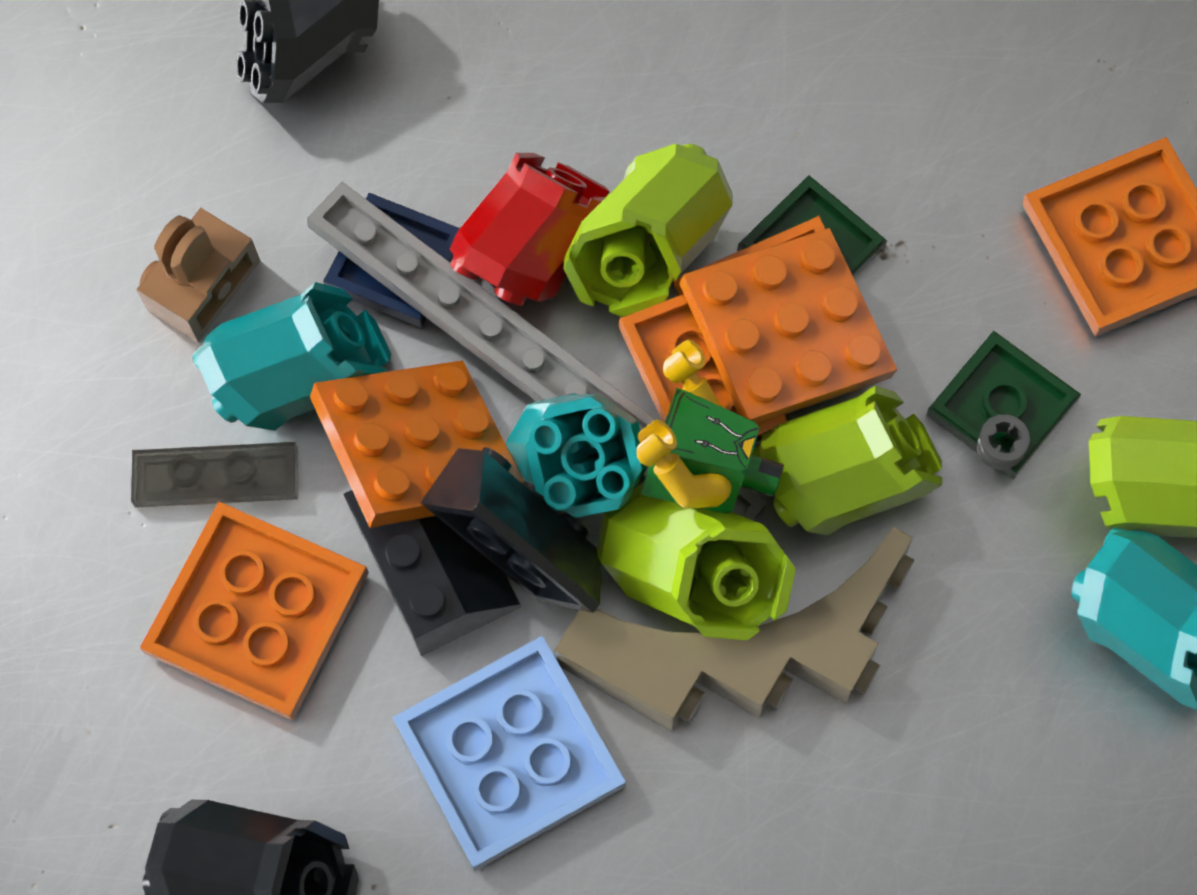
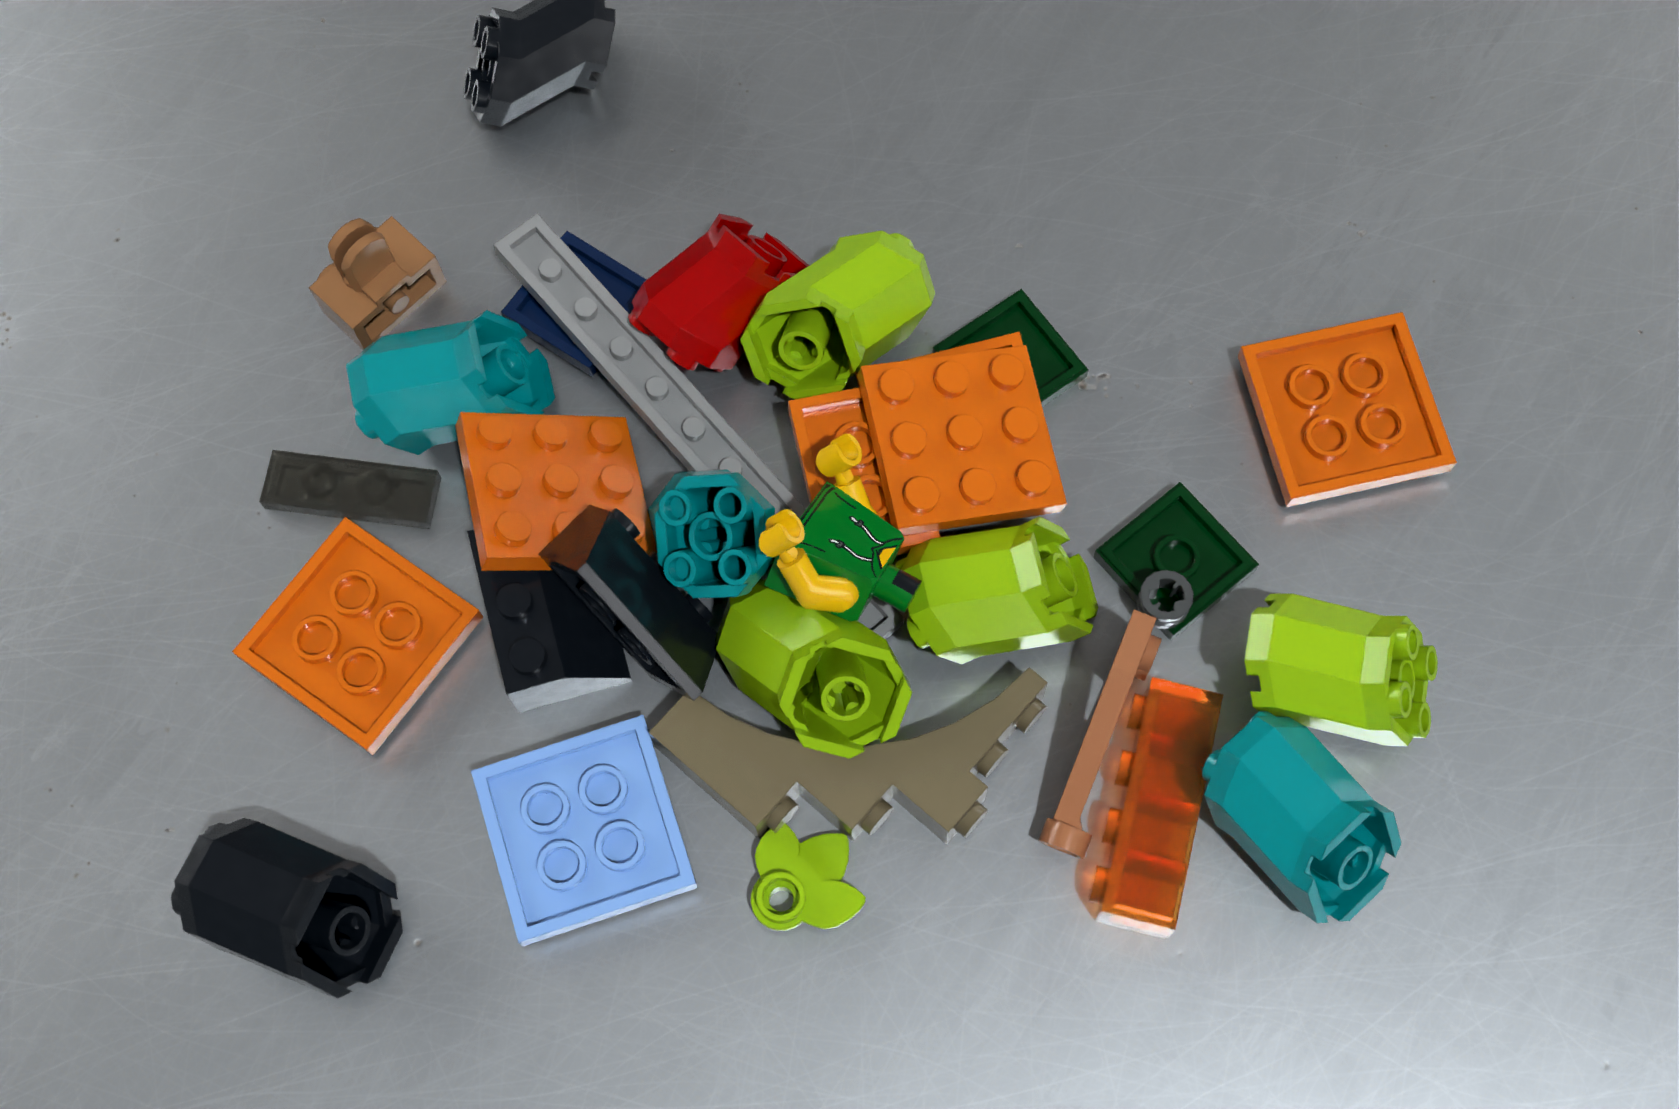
camera: 10 degrees right, 0 degrees up
none -> lime plate [751,824,866,931]
none -> nougat plate [1038,610,1162,859]
none -> clear orange brick [1088,677,1224,940]

